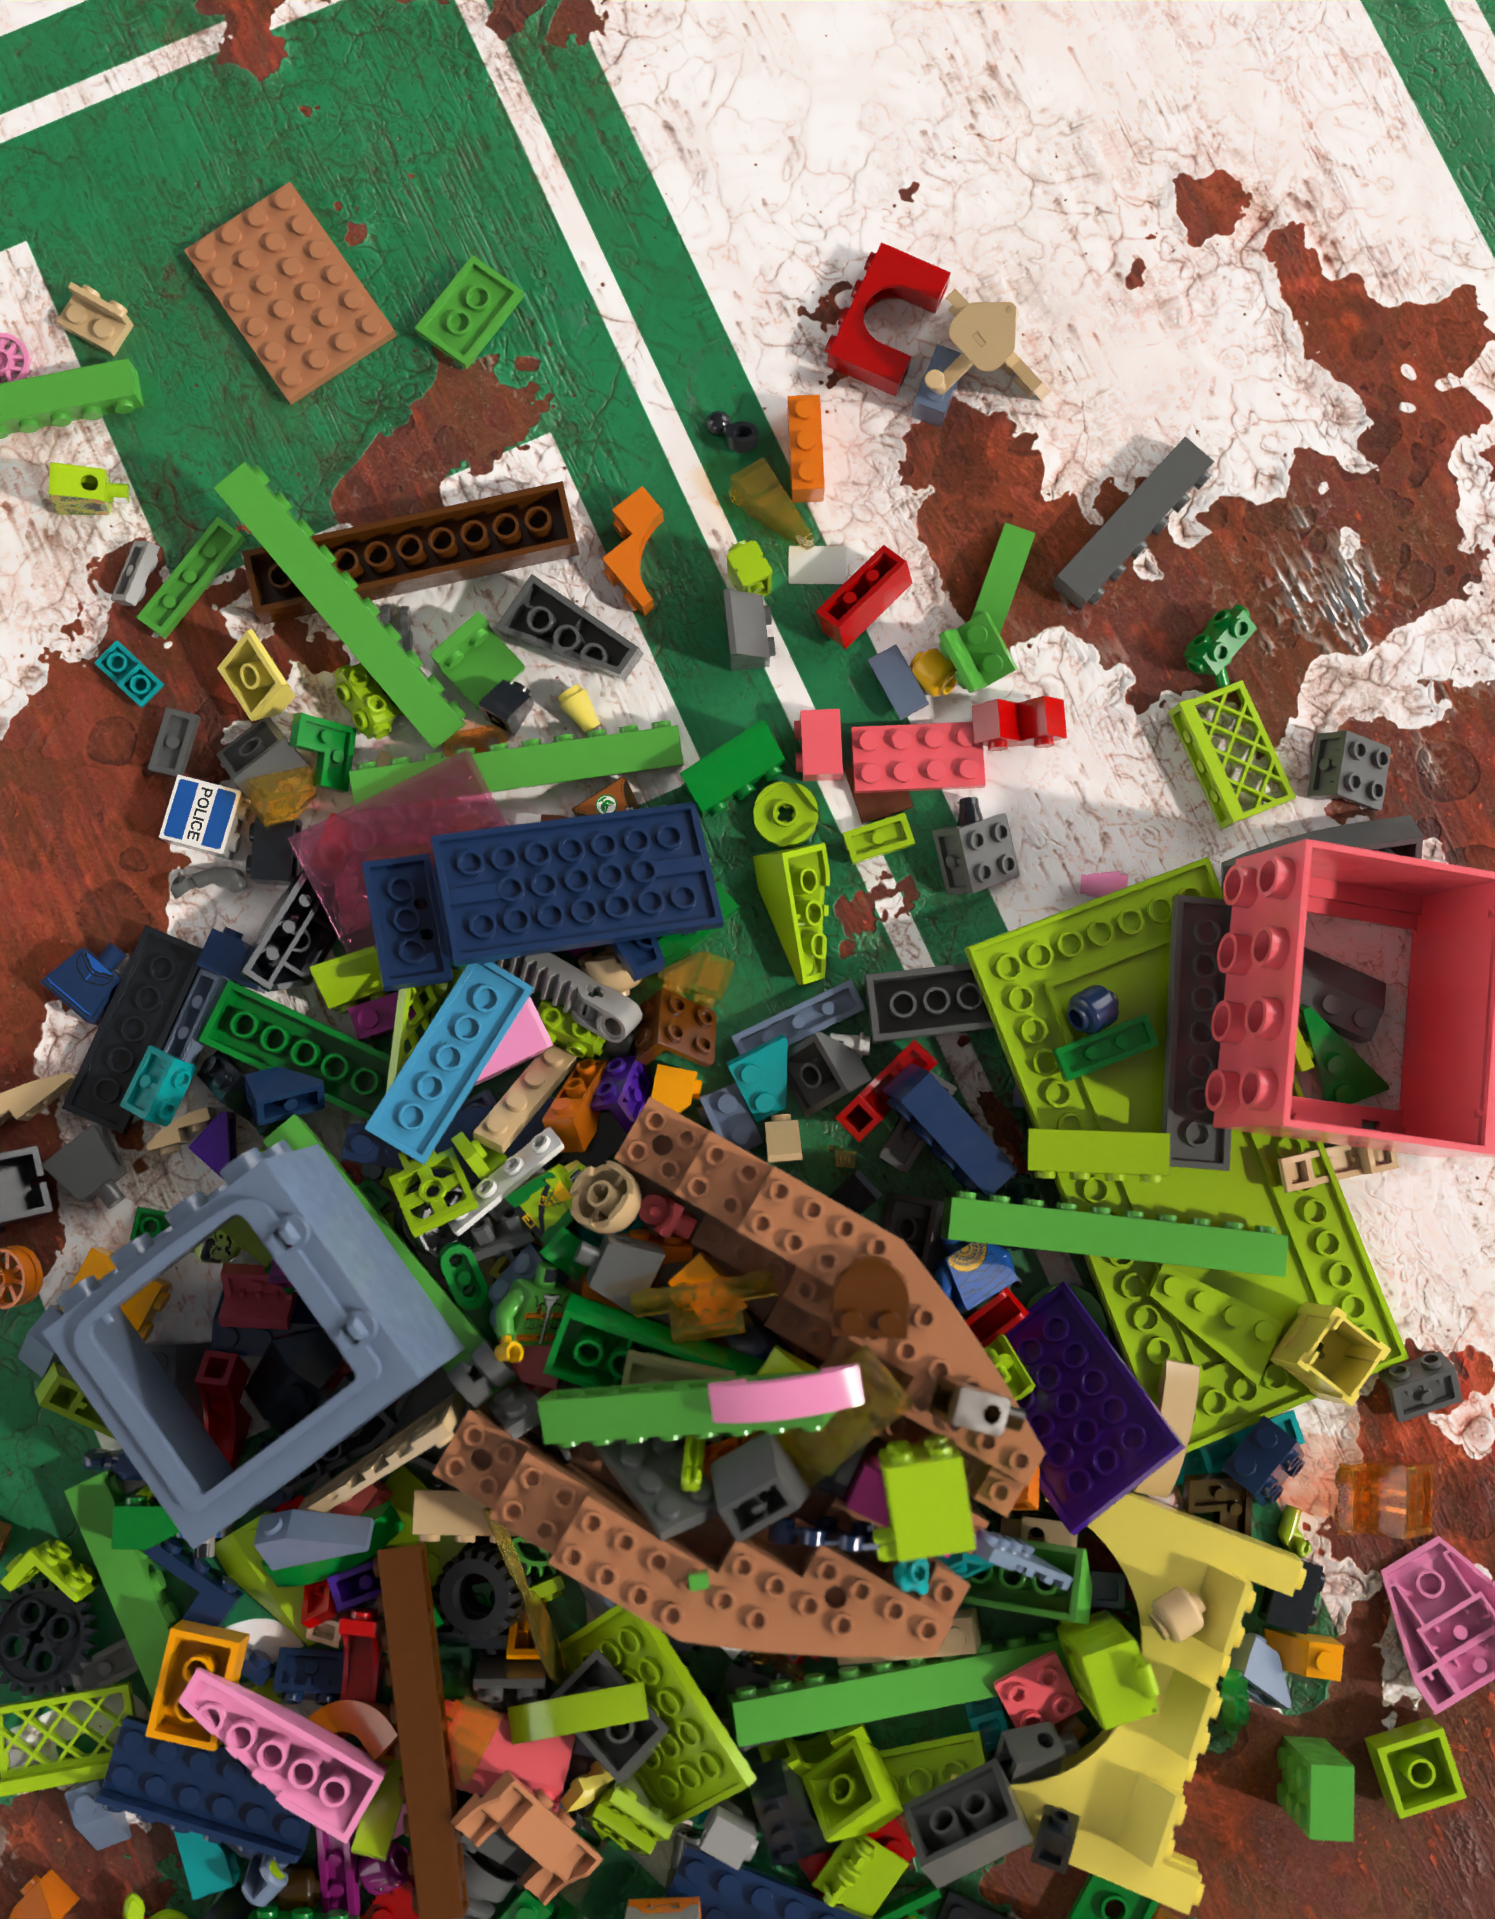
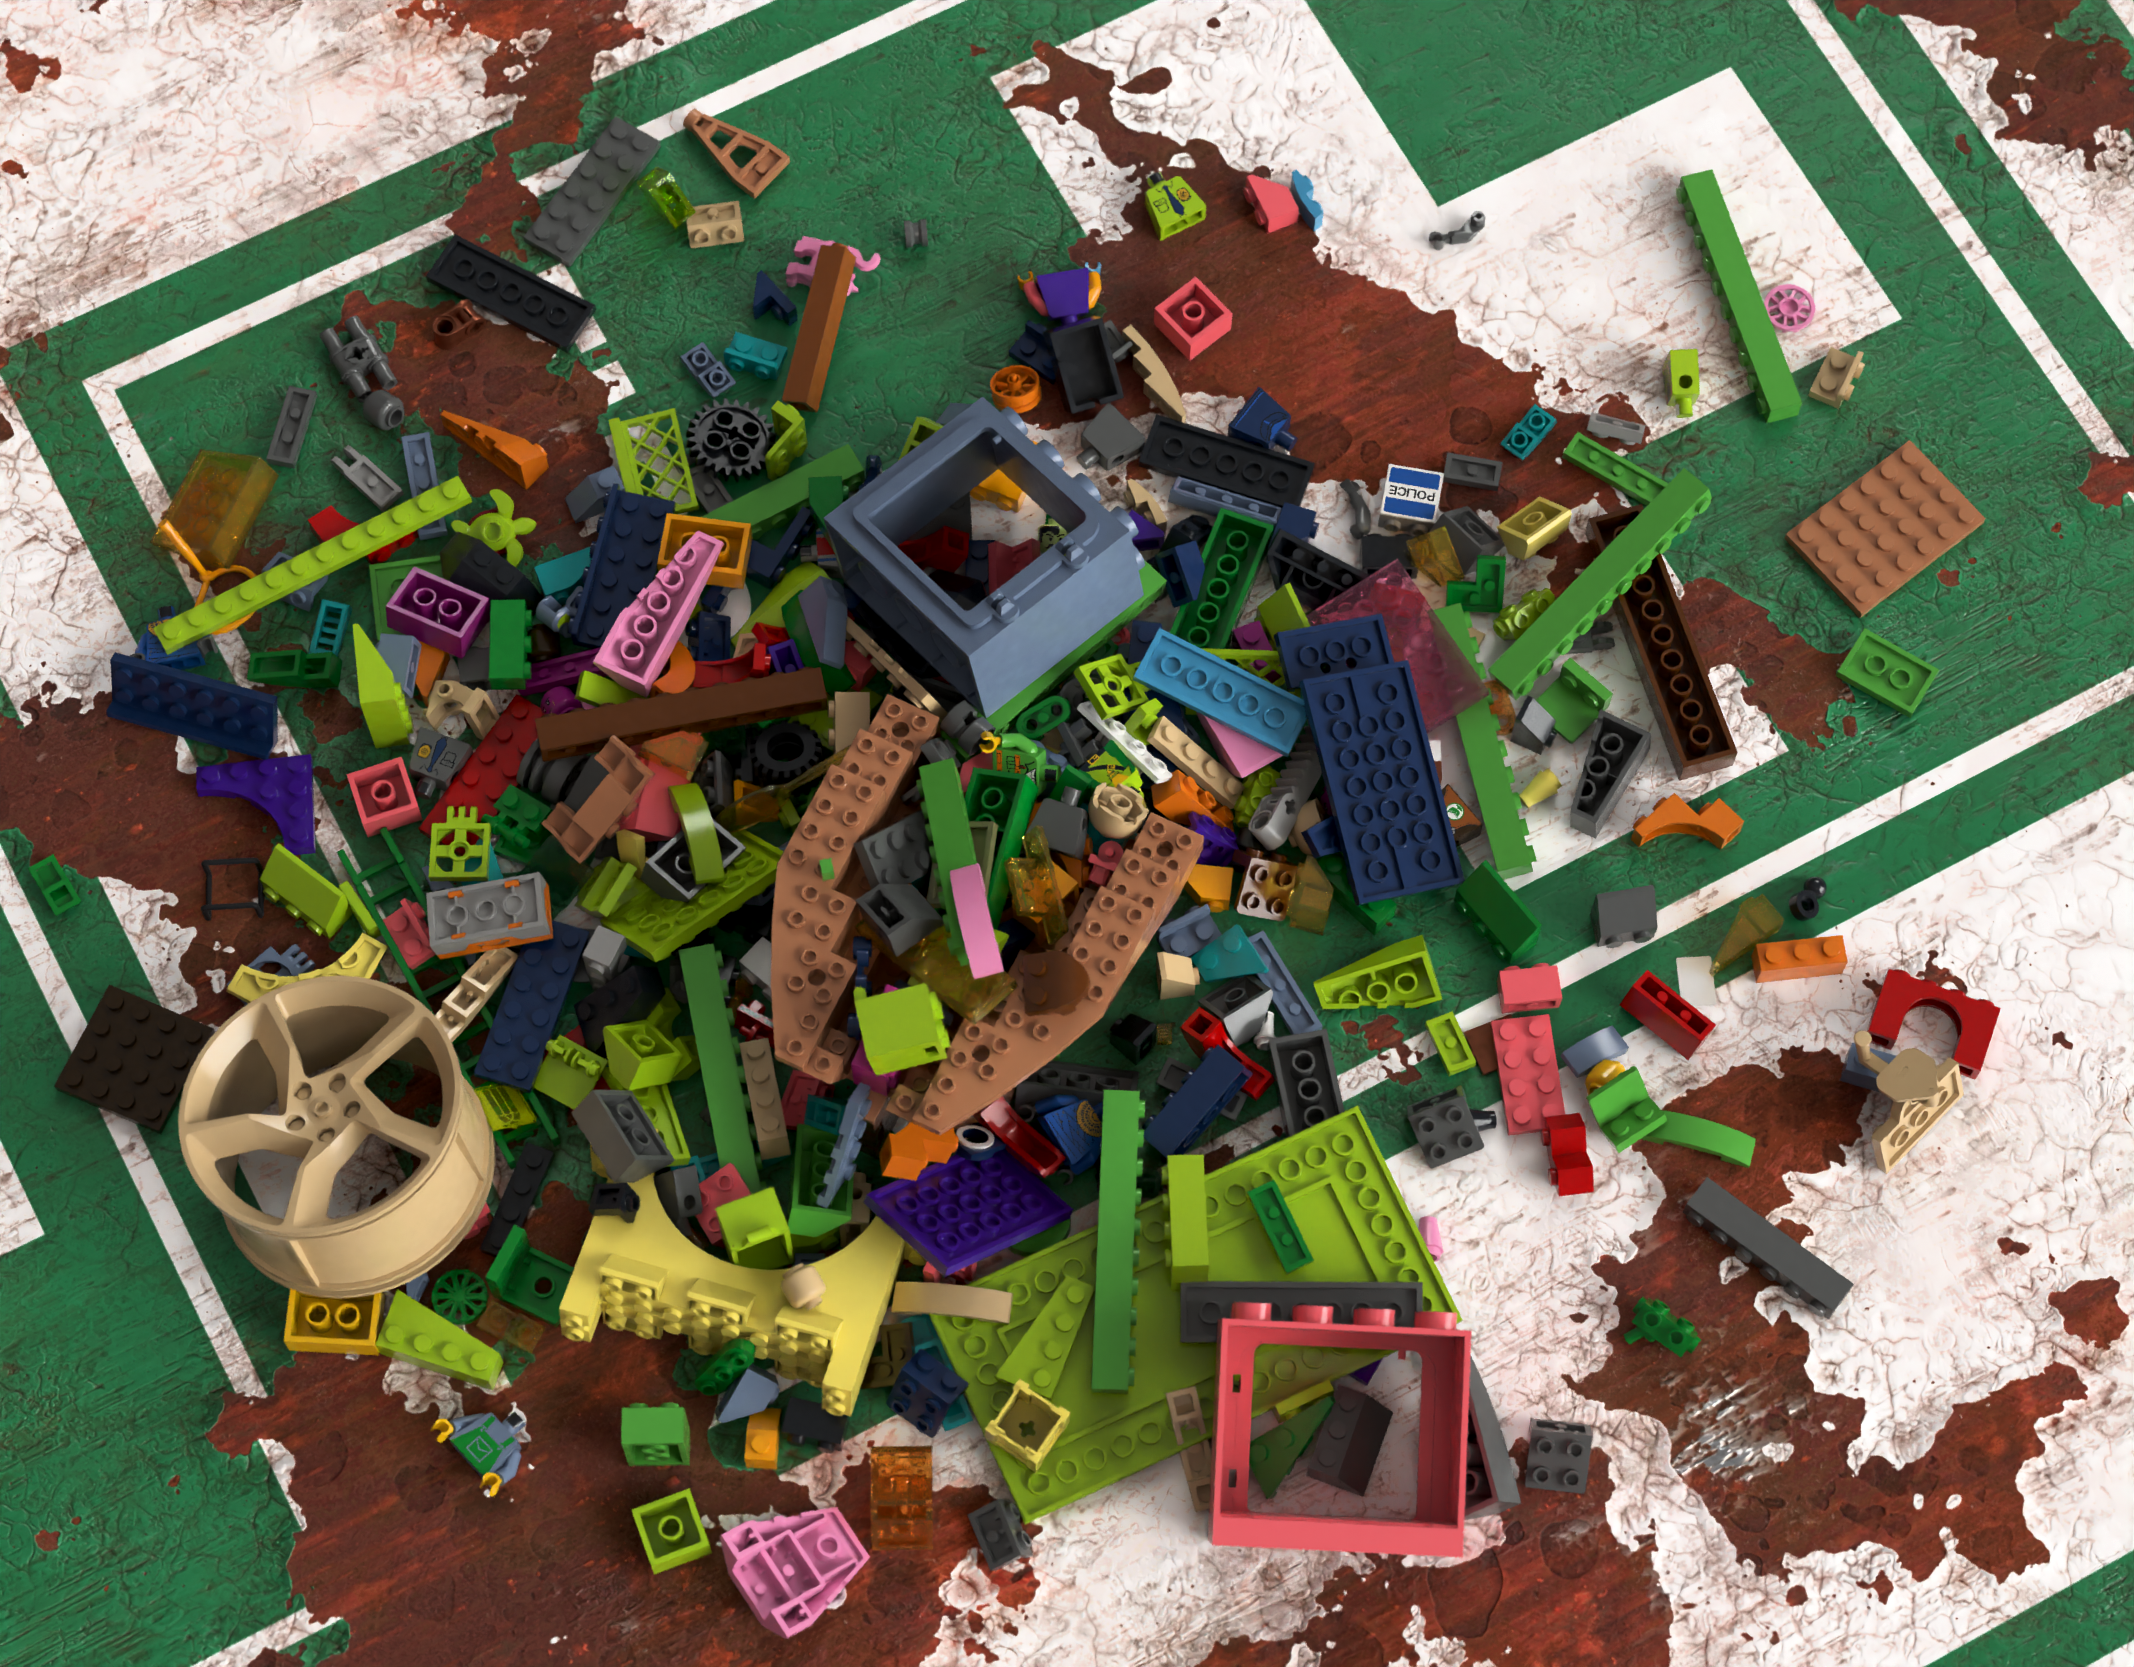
camera: 85 degrees right, 15 degrees down
teal bracket [120,1045,197,1127] -> none
lime axle [681,1434,706,1492] -> none
lime brick [727,540,773,597] -> none
lime plate [753,781,818,849] -> none
teal plate [894,1558,929,1595] -> none
torso [928,1375,1025,1437] -> none
lime hips [983,1333,1036,1401] -> none
dark blue head [1067,984,1119,1034] -> none
lime fence [1168,680,1296,830] -> none
lime arm [1278,1504,1311,1558] -> none

